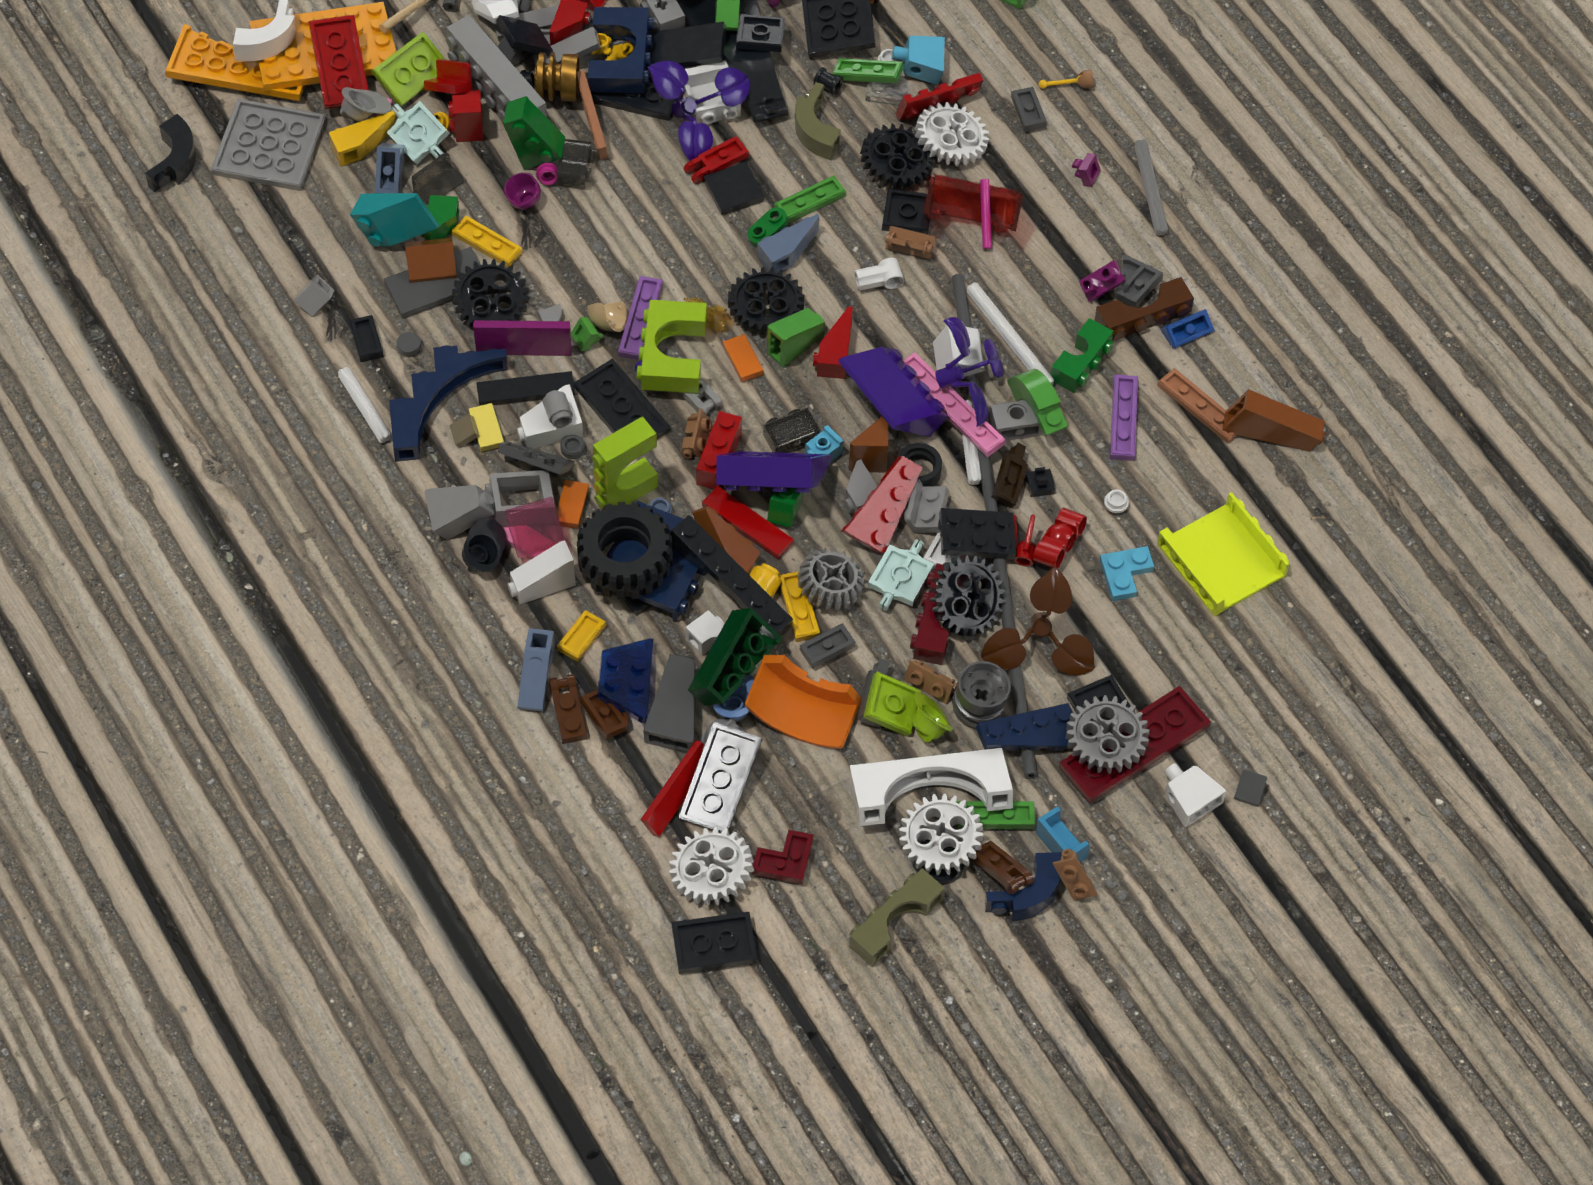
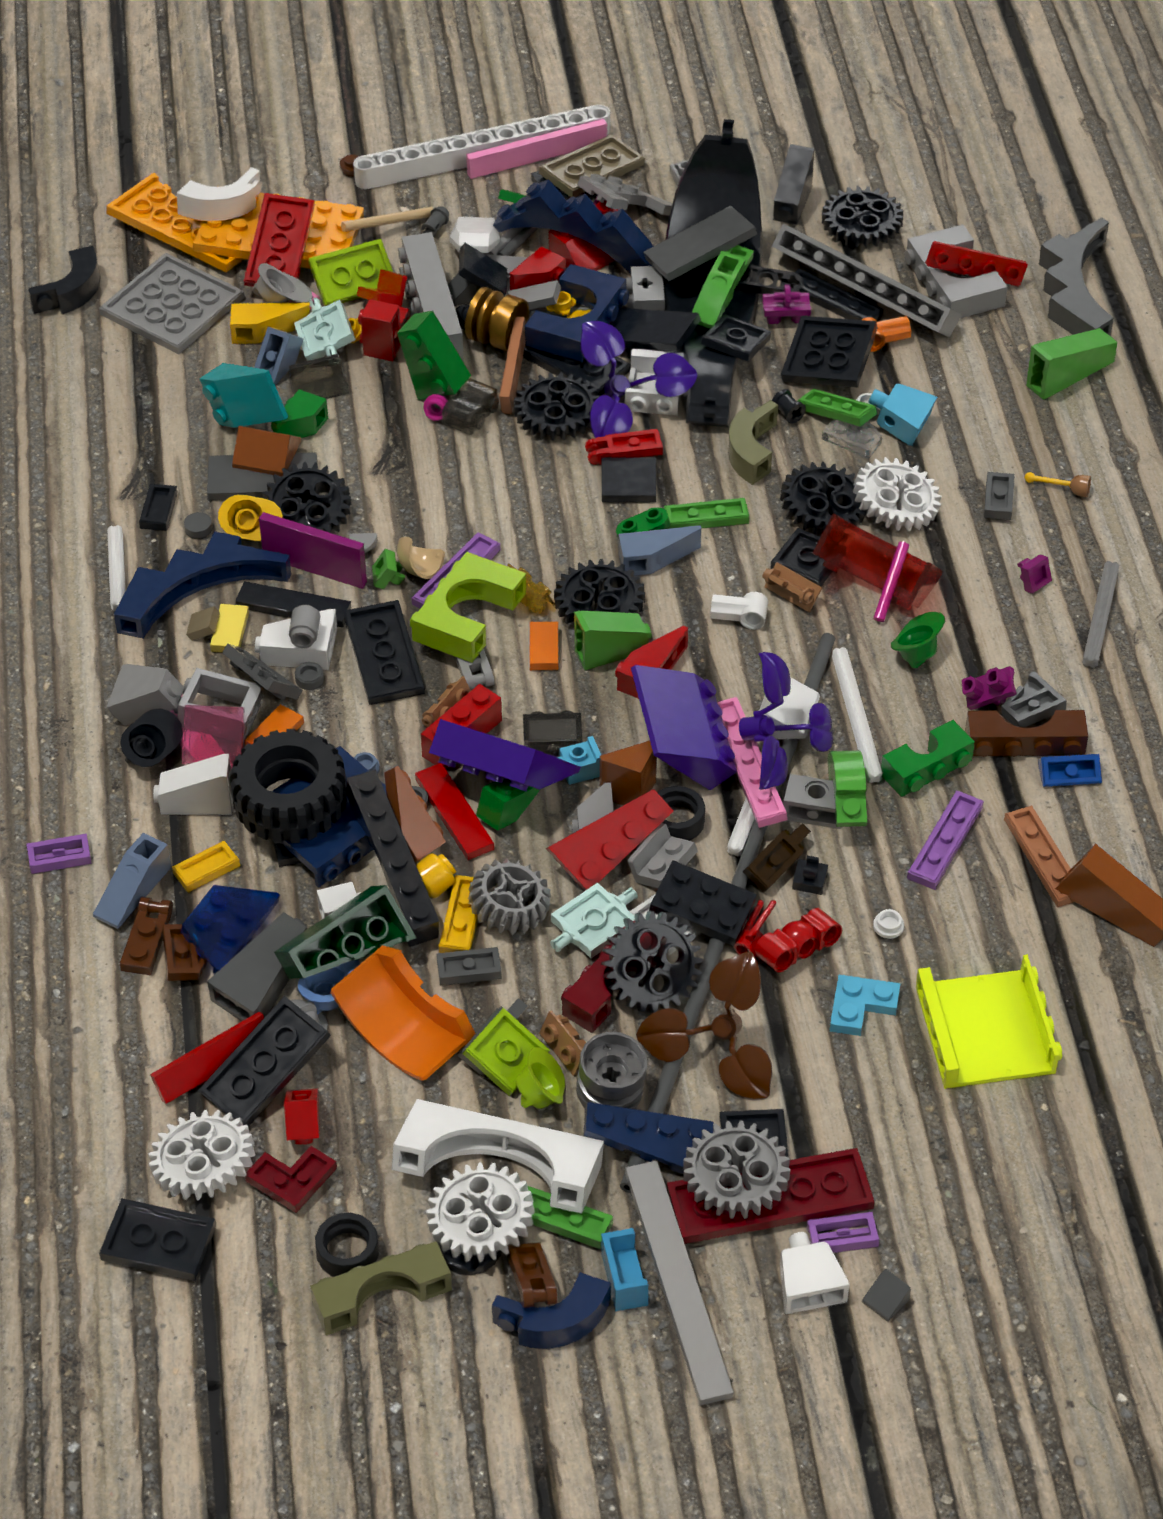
camera: 25 degrees right, 10 degrees down
light grey panel [294,274,334,316] -> none
yellow tile [452,215,522,268] -> none
magenta hair [504,172,541,210] -> none
lime arch [592,416,658,509] -> none
red wing [895,73,984,121] -> none
medium nougat hinge [1053,849,1098,900] -> none
none -> medium lavender tile [27,833,92,874]
none -> yellow piece [218,495,283,541]
none -> red slope [284,1088,320,1145]
none -> black tyre [315,1212,379,1277]
none -> black gear [514,372,599,441]
none -> light grey tile [625,1161,734,1406]
none -> medium lavender tile [807,1212,879,1253]
none -> green piece [891,612,945,668]

